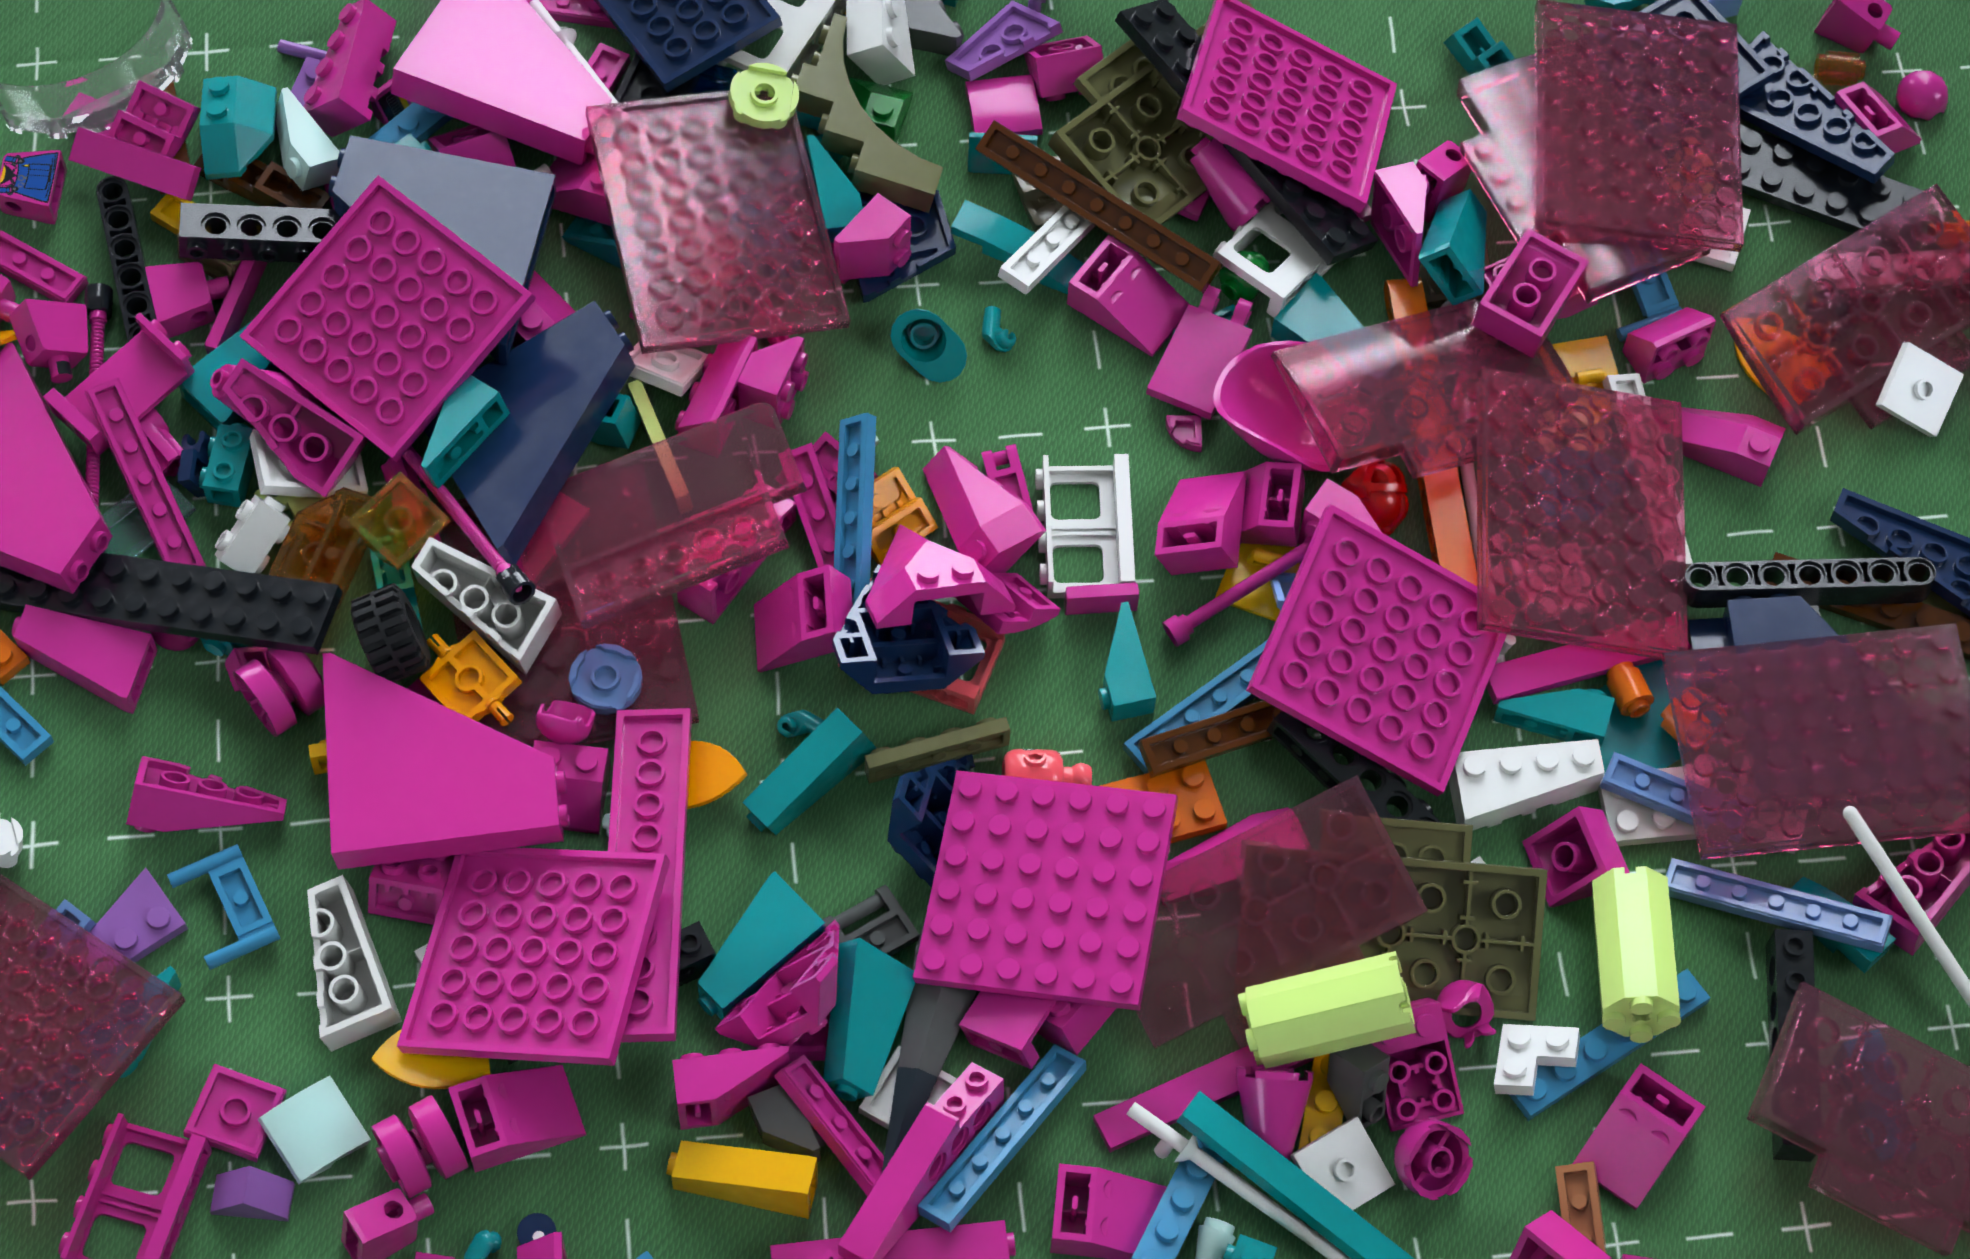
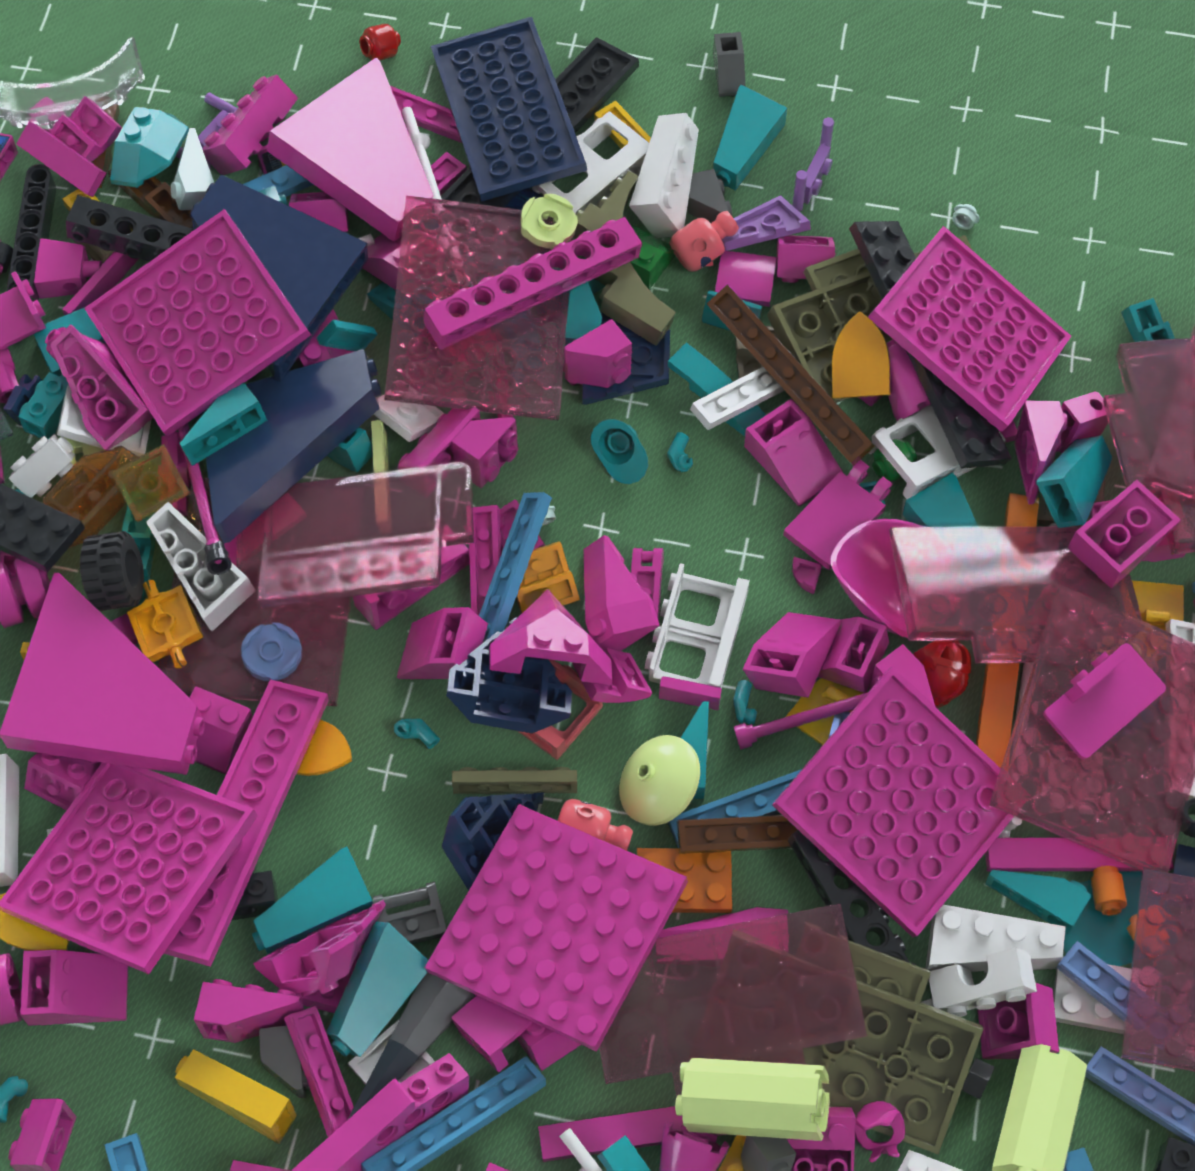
camera: 20 degrees right, 0 degrees up
dark blue tile [517,1213,557,1245] -> none
dark pink hair [536,700,596,744] -> none
teal slope [742,707,877,835] -> none
none -> teal tile [316,319,378,351]
none -> dark pink brick [424,217,642,350]
none -> yellowish green dish [619,735,700,826]
none -> coral piece [670,211,739,272]
none -> teal arm [733,680,757,725]
none -> light orange shield [832,311,890,399]
none -> white arch [929,947,1037,1017]
none -> black piece [962,1058,994,1099]
none -> dark pink bracket [1043,643,1166,760]

